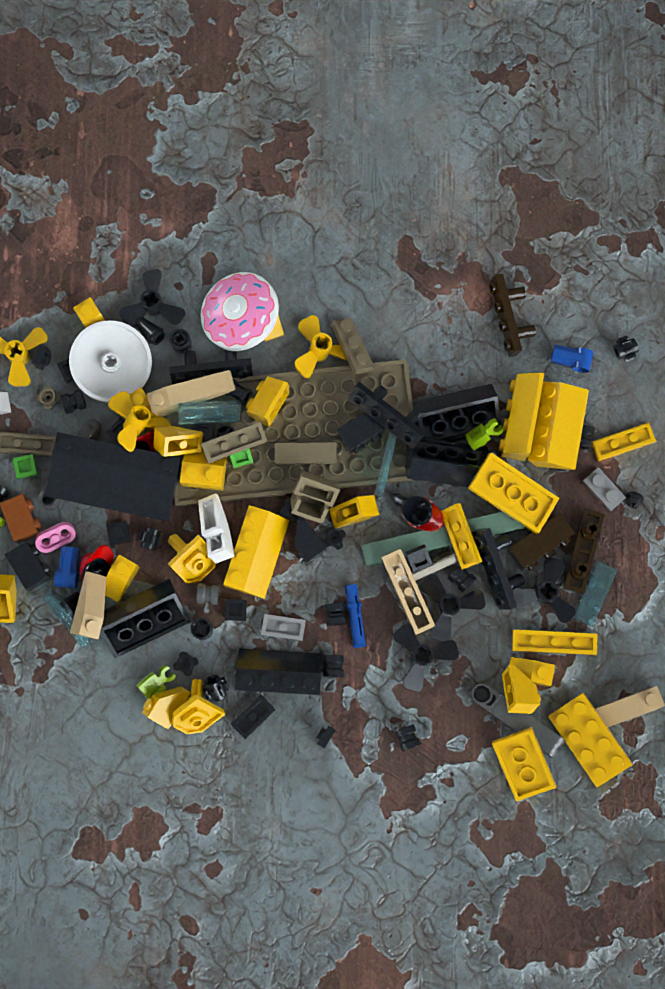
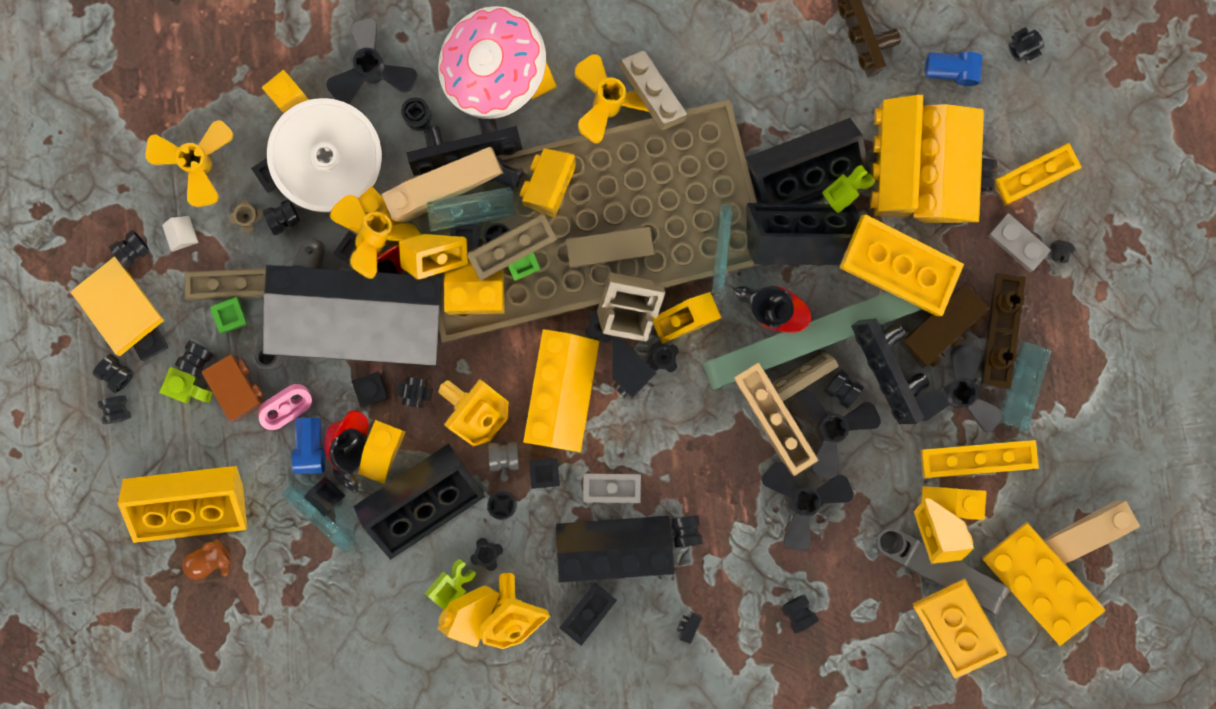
camera: 10 degrees left, 5 degrees up
black brick [5,541,51,592] -> none
black plate [32,344,52,370] -> none
tan slope [70,571,106,639] -> none
black cone [135,317,165,345] -> none
white slope [198,493,234,563] -> none
black gear [202,675,229,701] -> none
black wheel [324,602,347,626] -> none
black brick [337,413,385,454] -> none
blue pin [344,584,366,648] -> none
black plate [348,382,426,449] -> none
black plate [405,544,433,573] -> none
yellow tile [441,503,482,570] -> none

